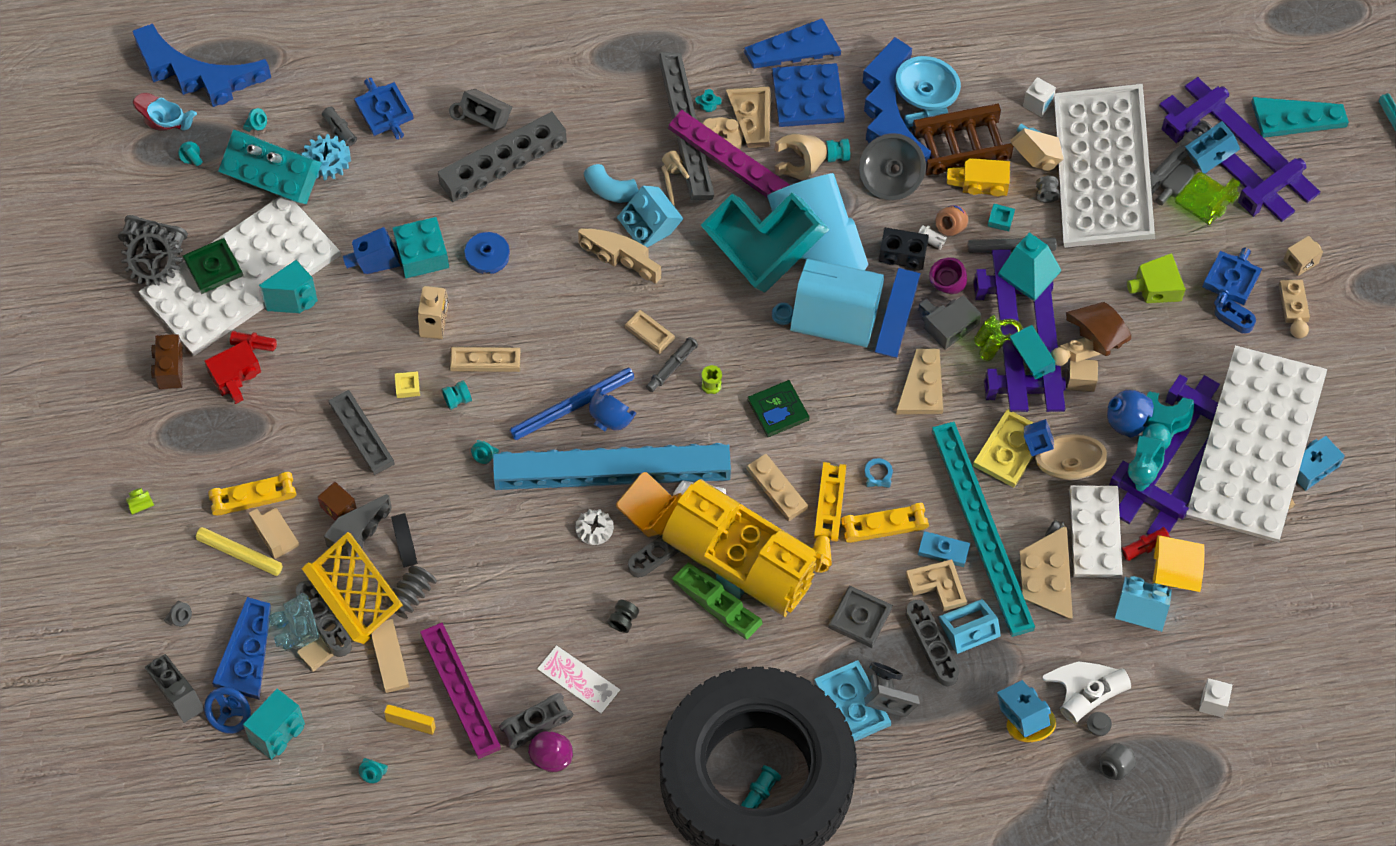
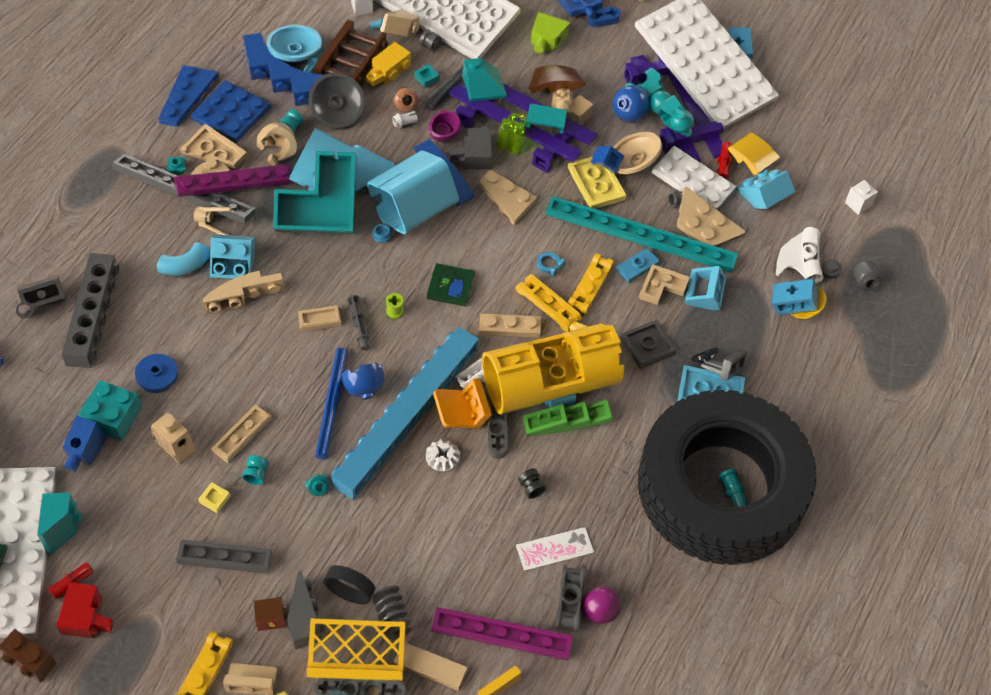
camera: 55 degrees left, 5 degrees down
black brick [879,227,929,269] -> none
dark grey beam [906,600,959,686] -> none

